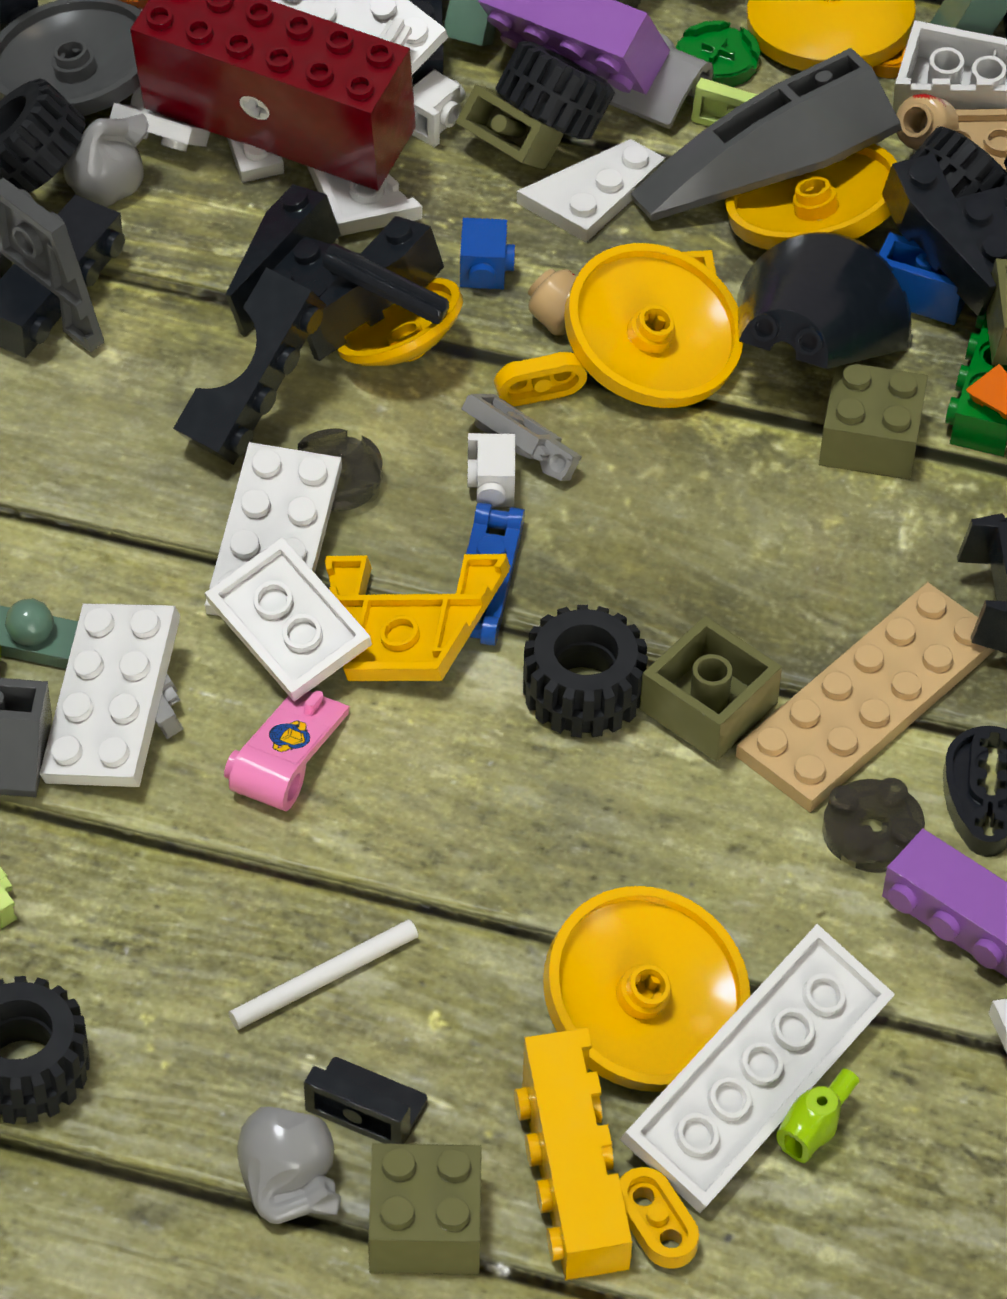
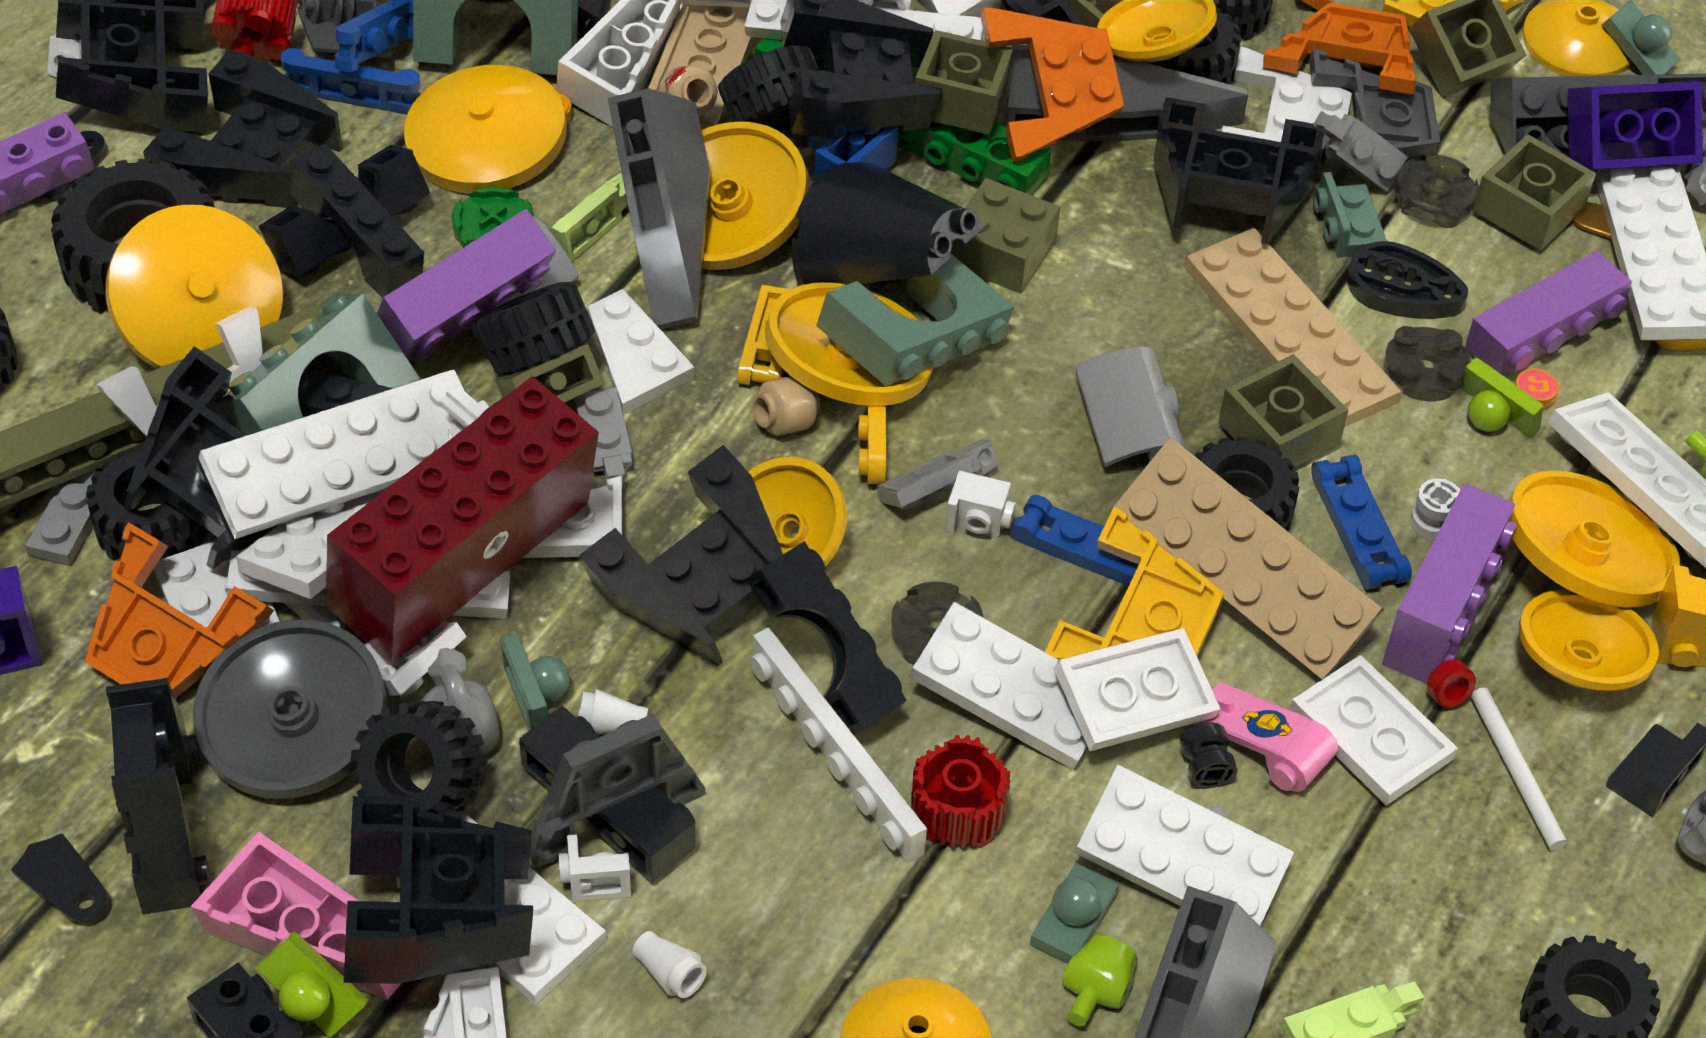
camera: 75 degrees left, 0 degrees up
black axle [322,244,449,324] -> none
blue brick [460,218,515,289] -> none
none -> sand green tile [501,633,571,730]
none -> light grey hinge [574,387,633,491]
none -> white cone [578,689,648,735]
none -> white plate [750,627,927,863]
none -> sand green arch [816,253,1015,387]
none -> red brick [911,735,1011,848]
none -> light grey panel [1075,346,1187,467]
none -> tan plate [1114,437,1384,680]
none -> black wheel [1180,722,1238,789]
none -> white plate [1290,655,1458,805]
none -> blue plate [1311,454,1412,590]
none -> medium lavender brick [1382,483,1517,684]
none -> white wheel [1411,478,1460,540]
none -> red tile [1427,659,1476,708]
none -> lime tile [1463,357,1544,438]
none -> coral tile [1515,368,1559,410]
none -> yellow dish [1519,589,1659,691]

